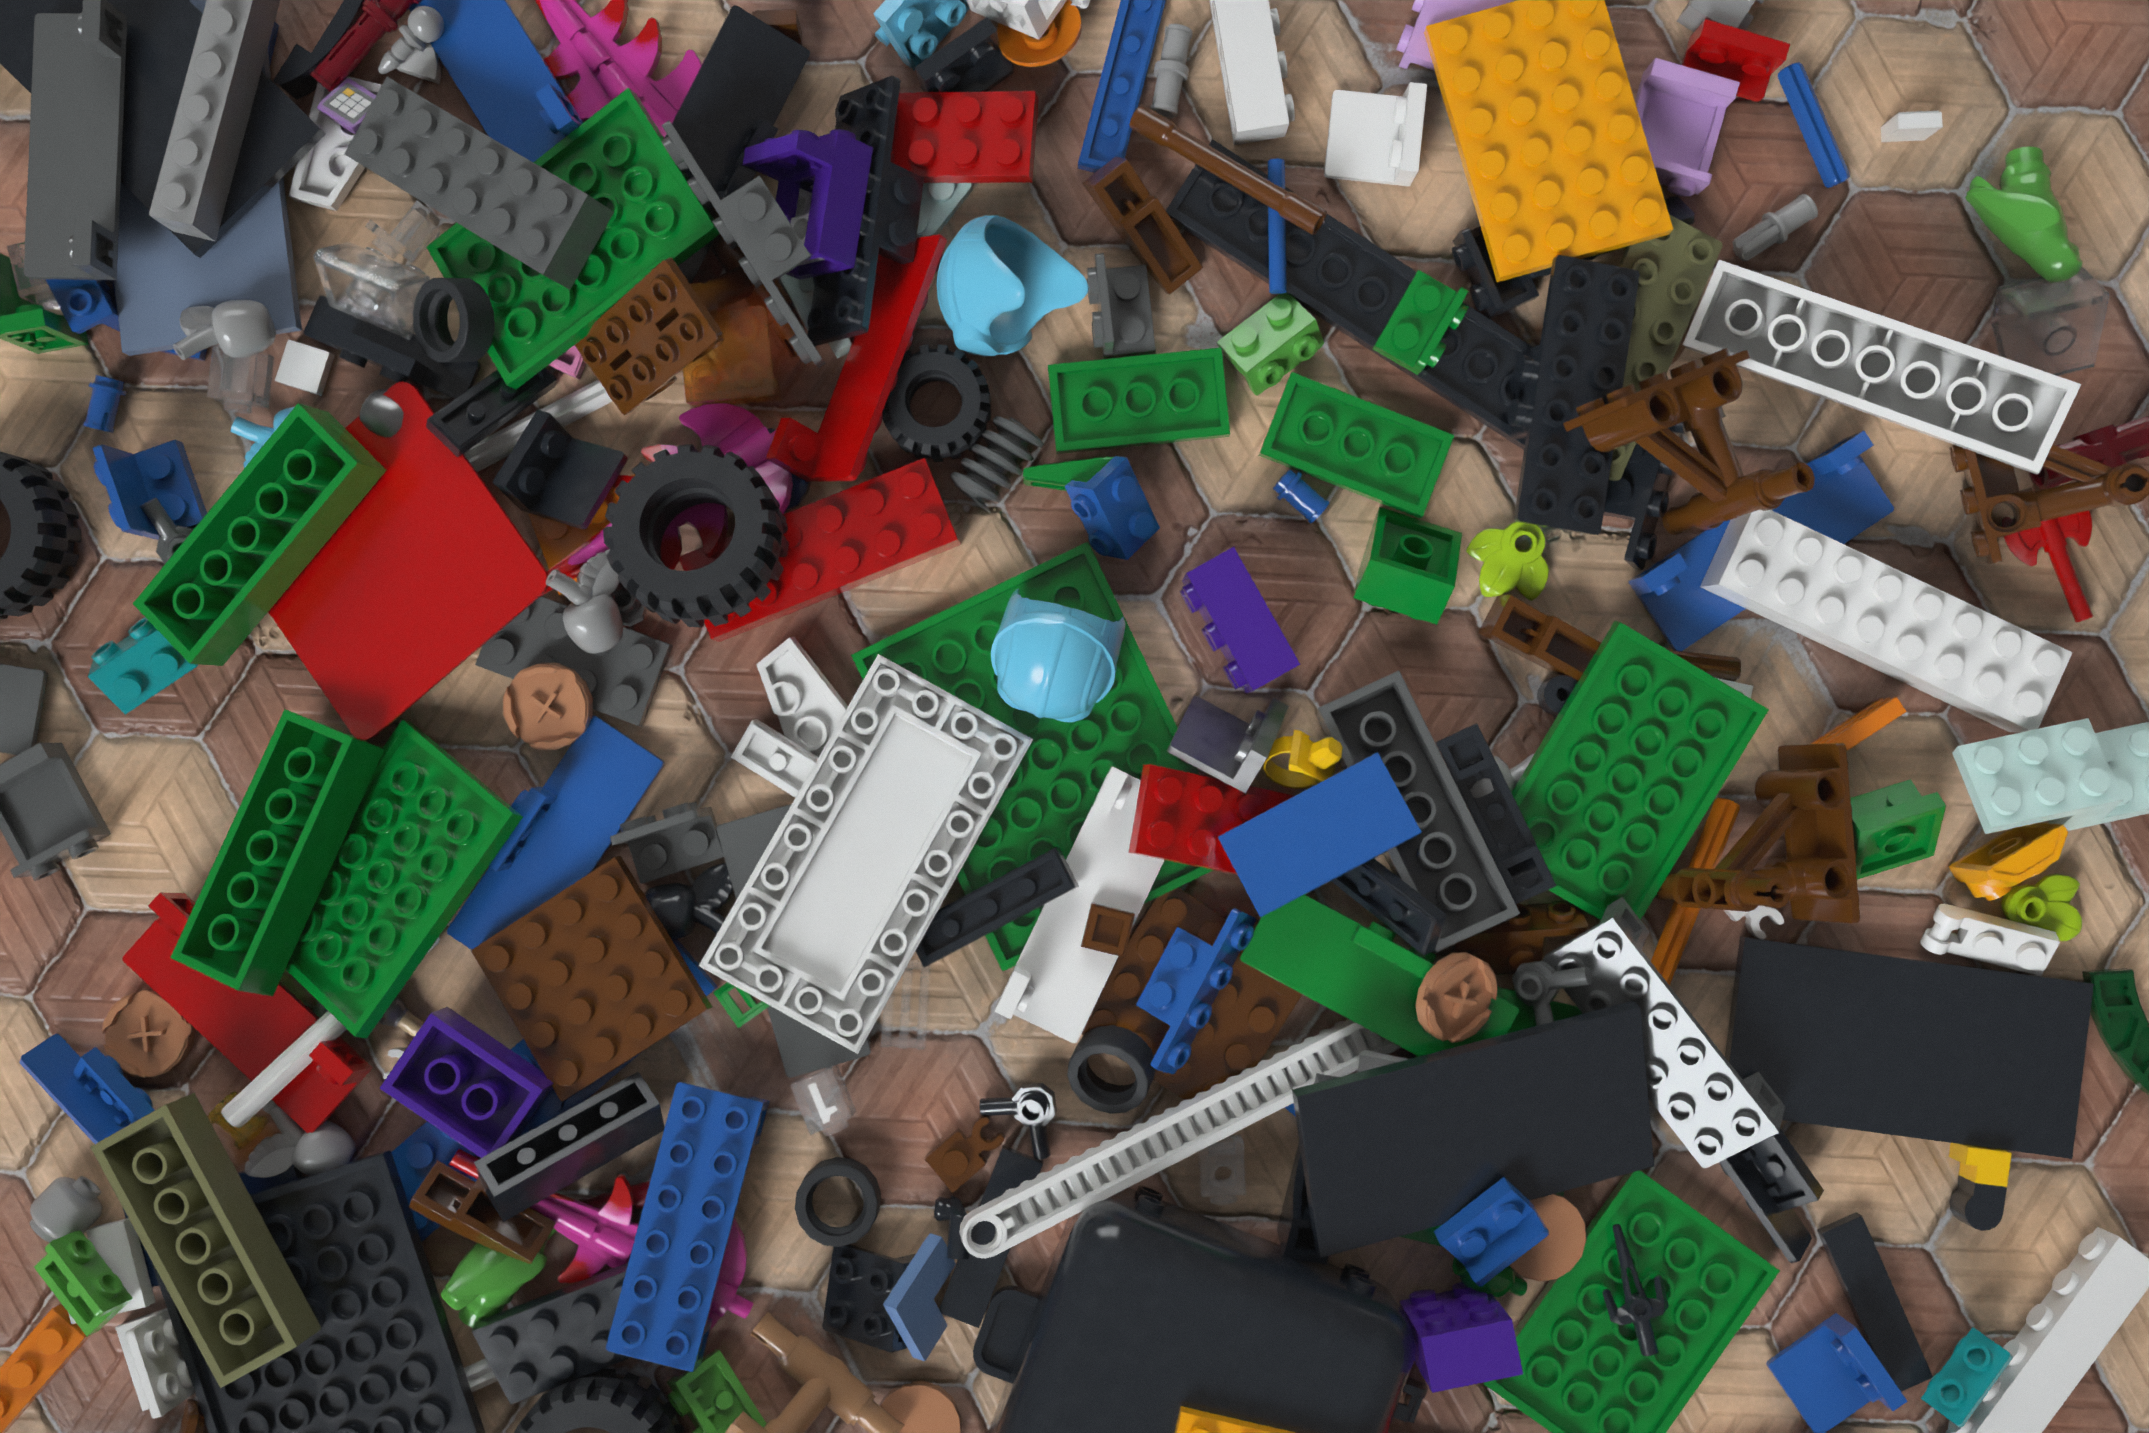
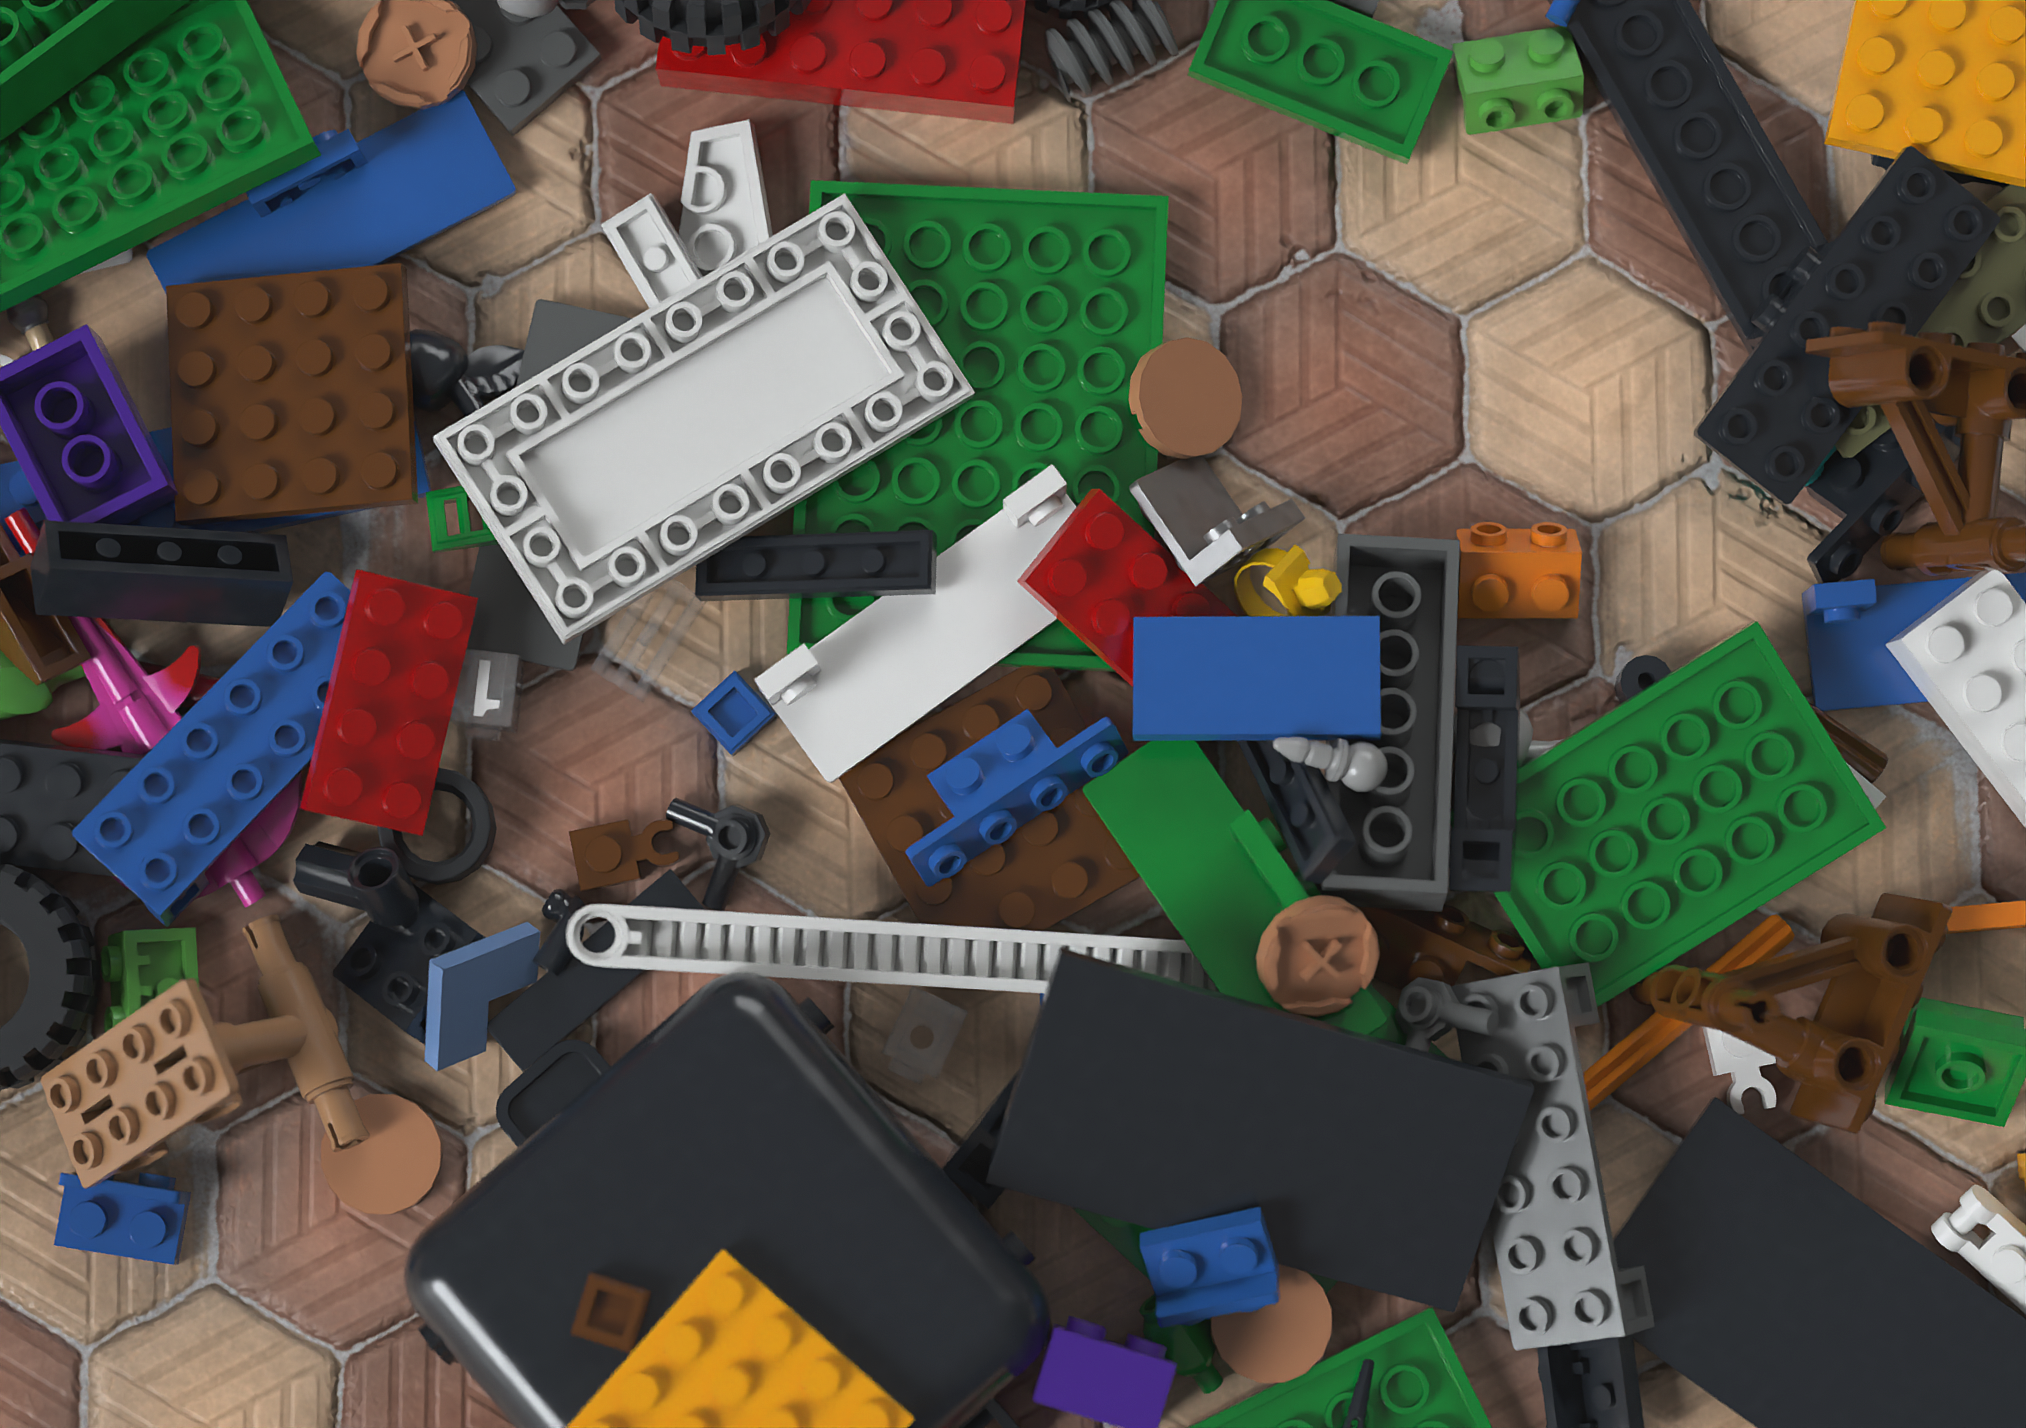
camera: 30 degrees right, 5 degrees down
dark grey bracket [610,802,724,884] -> none
medium azure piece [991,588,1125,722] -> none
green slope [1023,456,1113,491] -> none
blue bracket [1065,456,1160,560] -> none
black tyre [1067,1025,1155,1114] -> none
reddish brown tile [1081,902,1135,957] -> none
dark purple brick [1180,547,1300,693] -> none
green plate [1258,372,1454,518] -> none
blue pin [1272,469,1330,523] -> none
green slope [1353,507,1462,625] -> none
green bracket [1372,270,1469,375] -> none
black bracket [1452,226,1539,319] -> none
lime plate [1466,521,1549,601] -> none
reddish brown slope [1478,595,1601,682] -> none
none -> black piece [293,841,419,927]
none -> red plate [300,569,478,836]
none -> blue tile [691,670,776,757]
none -> nougat tile [1128,337,1242,459]
none -> light grey bar [1273,737,1387,792]
none -> orange bracket [1456,522,1582,618]

